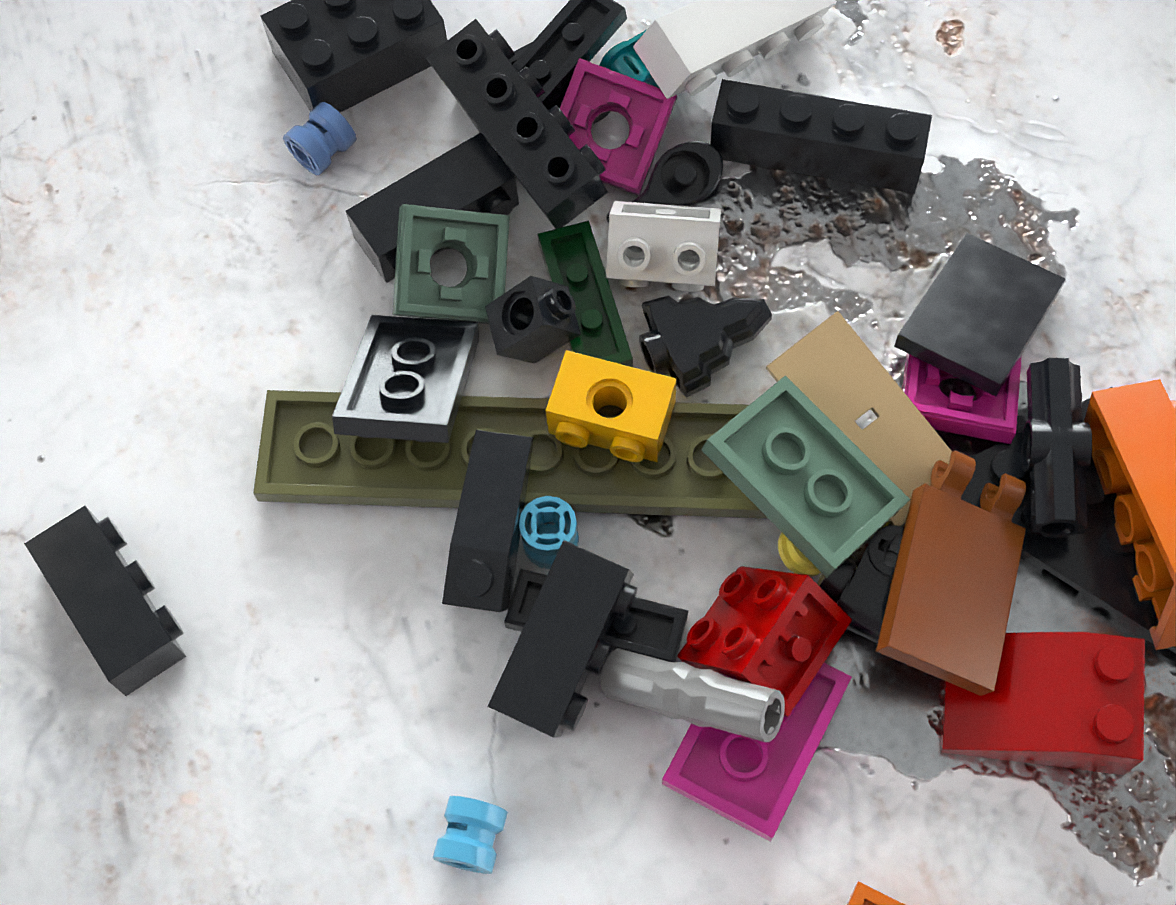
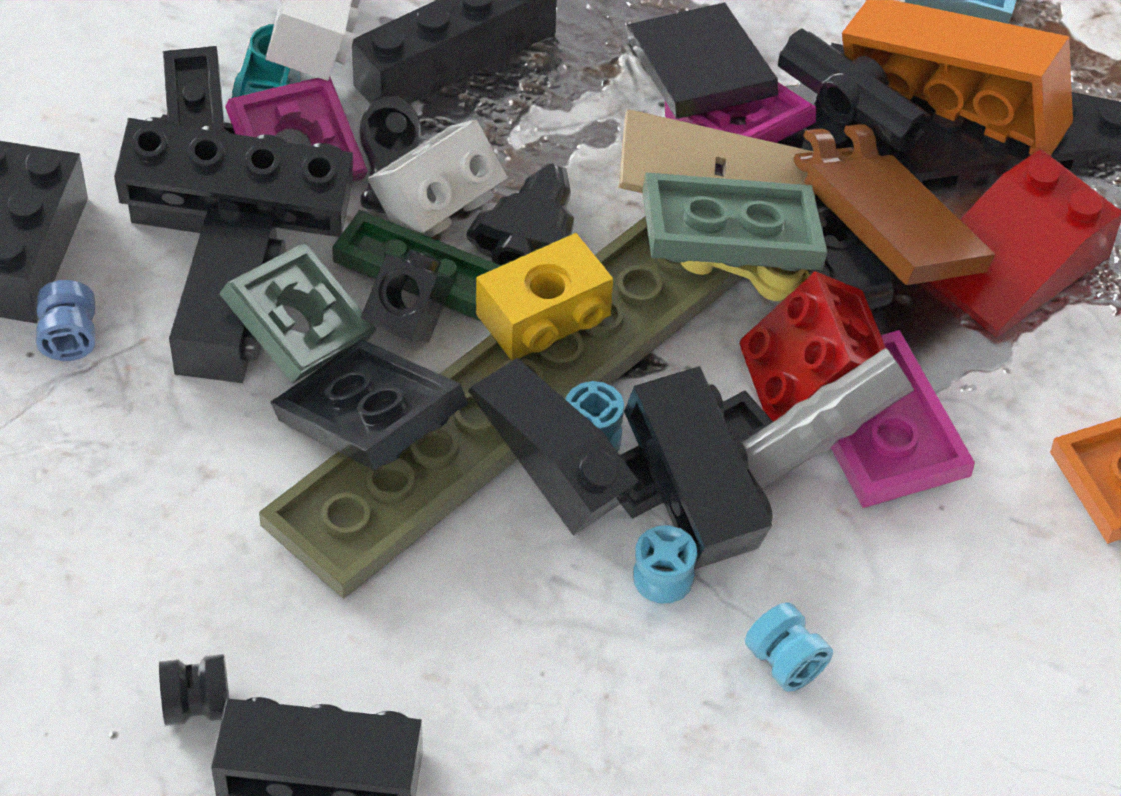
camera: 55 degrees left, 15 degrees down
none -> black wheel [159,654,229,726]
none -> medium azure wheel [633,525,697,604]

